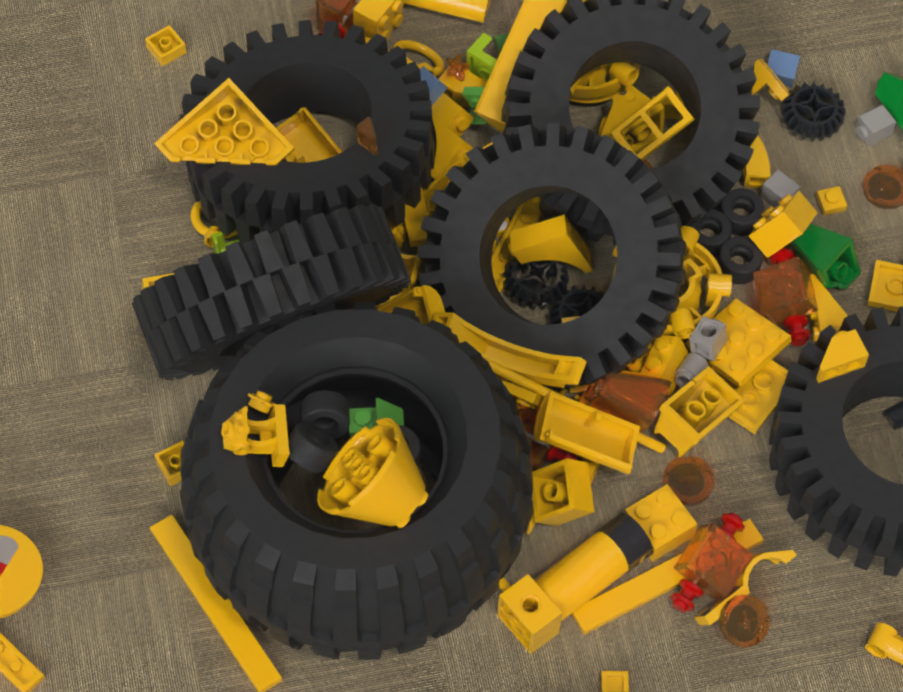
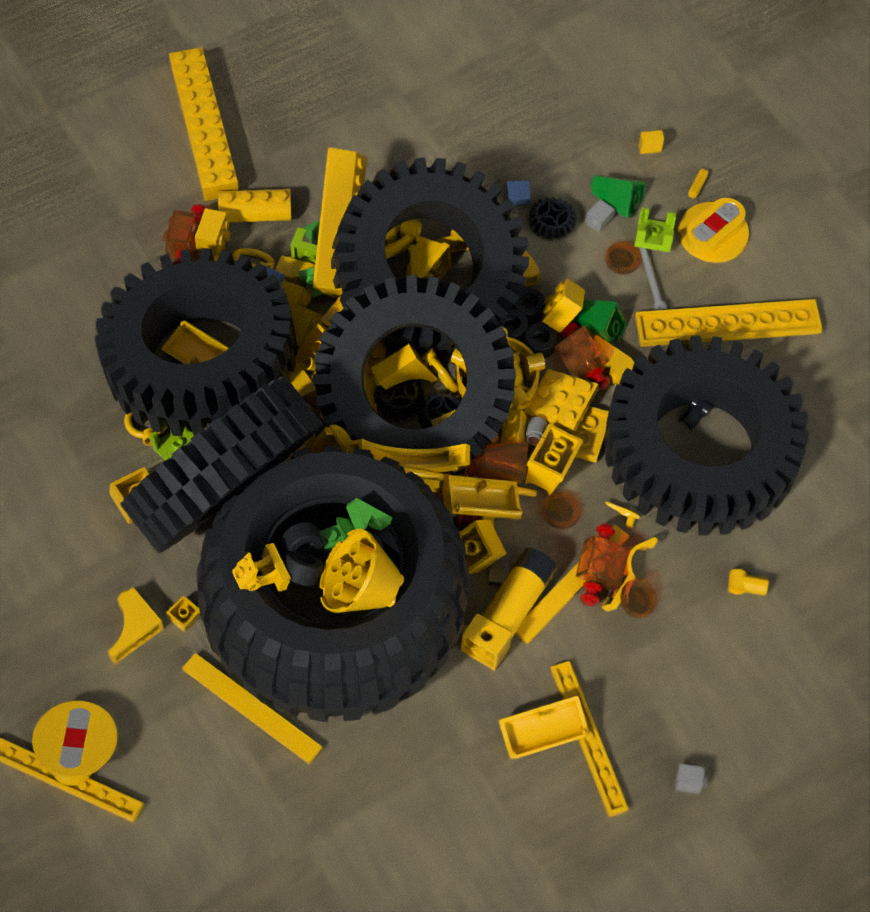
camera: 20 degrees left, 0 degrees up
yellow piece [145,25,187,67] -> none
yellow slope [154,78,295,166] -> none
yellow plate [248,390,275,414] -> none
clear orange slope [356,117,378,155] -> none
clear orange plant [445,53,470,82] -> none
yellow window [610,86,695,160] -> none
yellow brick [624,484,698,562] -> none
light grey brick [689,316,727,361] -> none
yellow slope [752,58,790,101] -> none
light grey brick [760,169,801,208] -> none
yellow plate [816,186,848,216] -> none
yellow slope [816,329,869,383] -> none
none -> yellow arch [107,587,164,665]
none -> bright green slope [346,498,392,531]
none -> yellow piece [421,348,458,393]
none -> dark tan tile [488,518,514,585]
none -> yellow bar [605,501,640,528]

